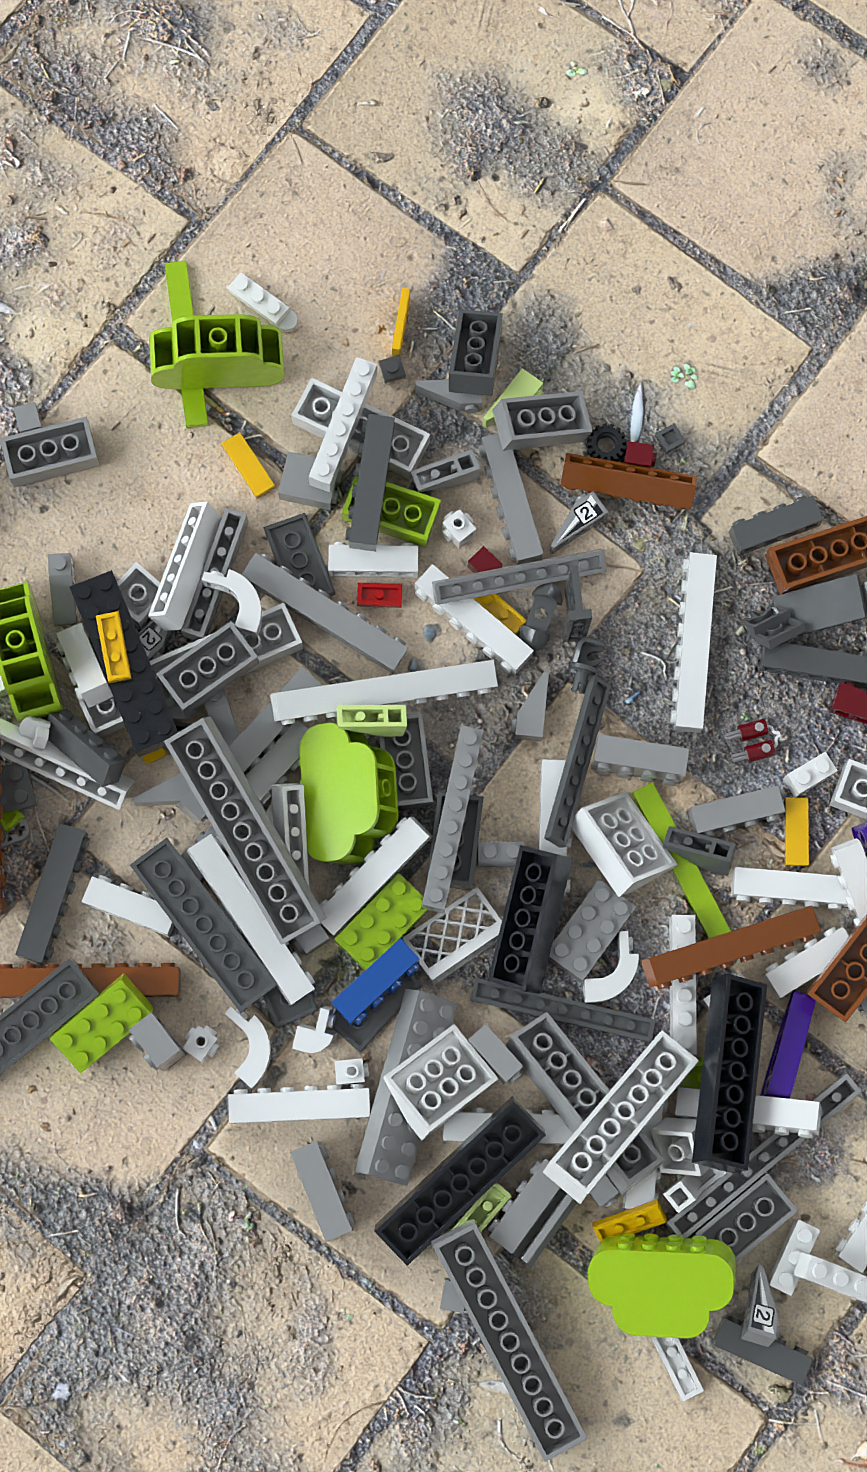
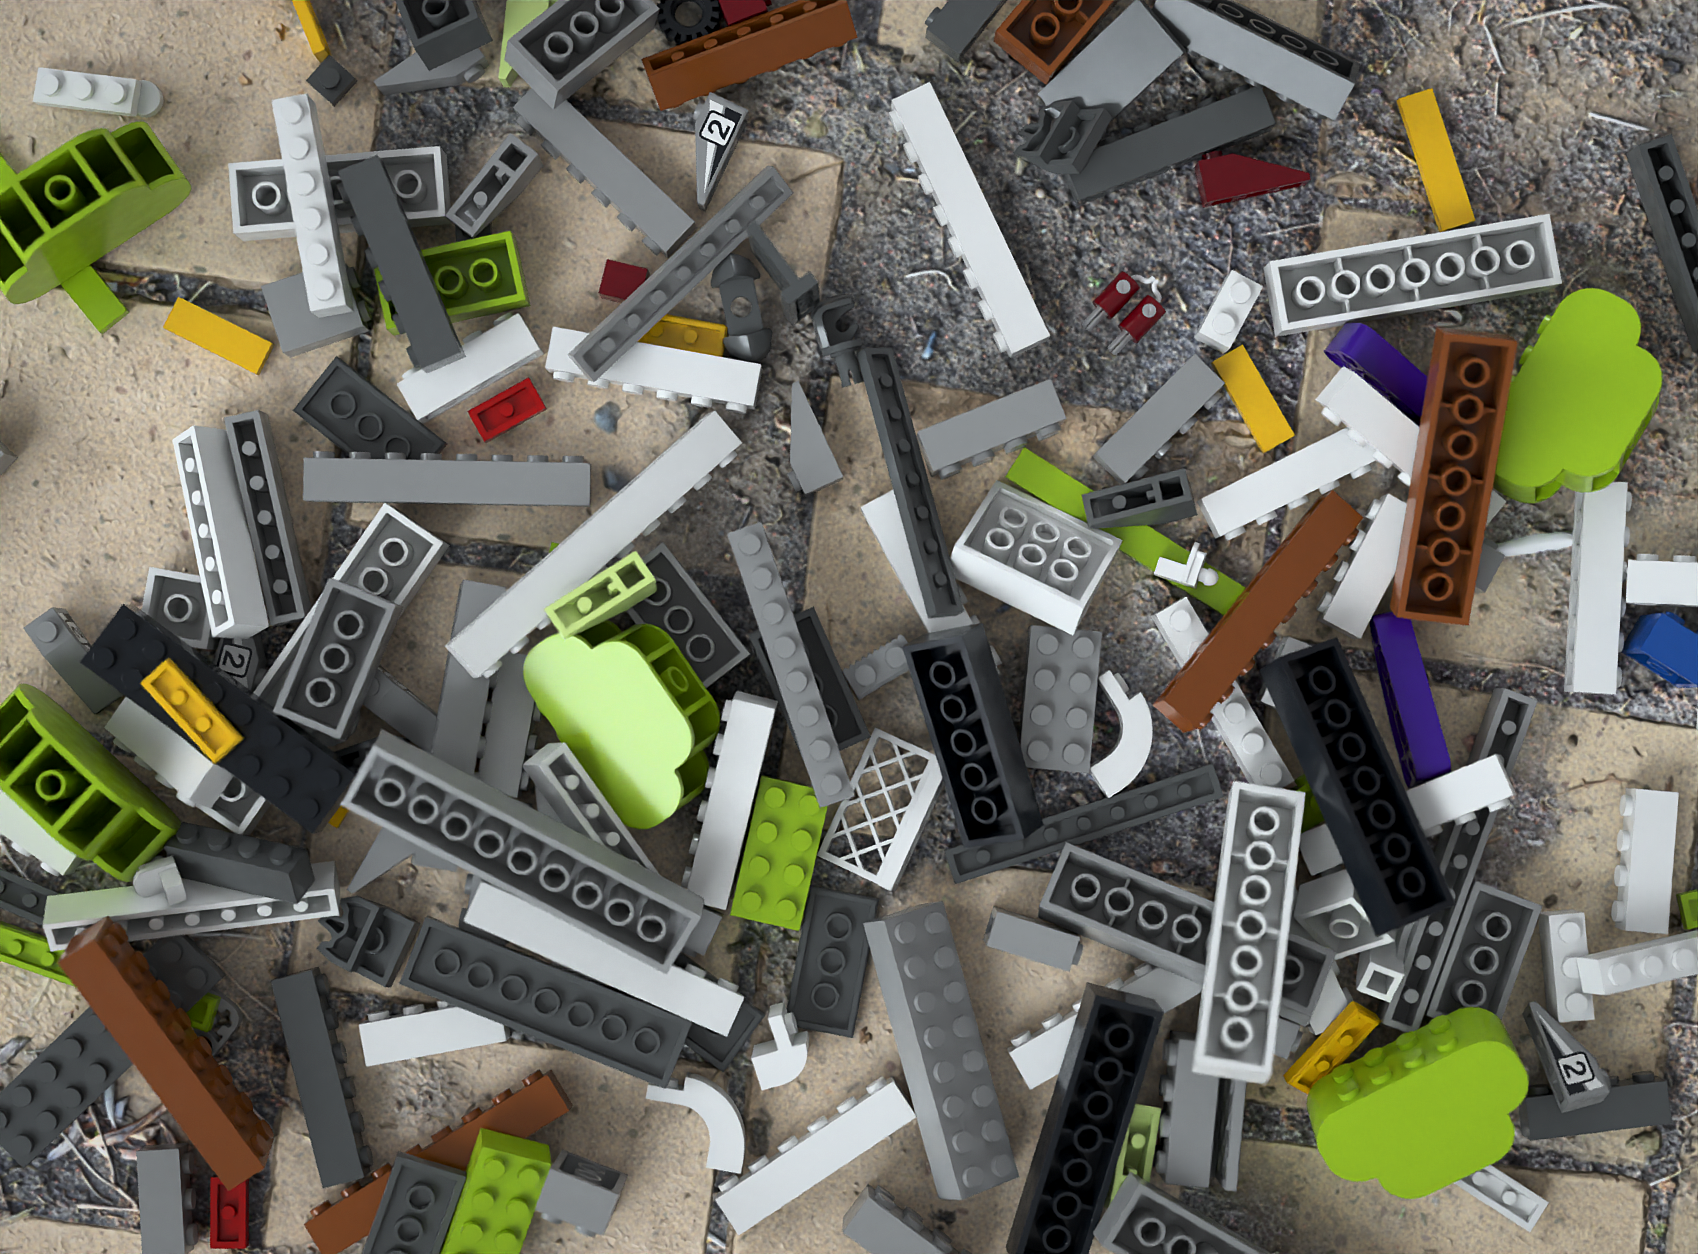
camera: 25 degrees left, 10 degrees up
white brick [182,1025,219,1063] -> none
white arch [202,569,262,638] -> none
blue brick [331,938,420,1027] -> none
white brick [334,1058,369,1085] -> none
white slope [383,1024,498,1141] -> none
white brick [442,509,476,548] -> none
none -> dark grey plate [317,896,420,987]
none -> white piece [1154,542,1219,589]

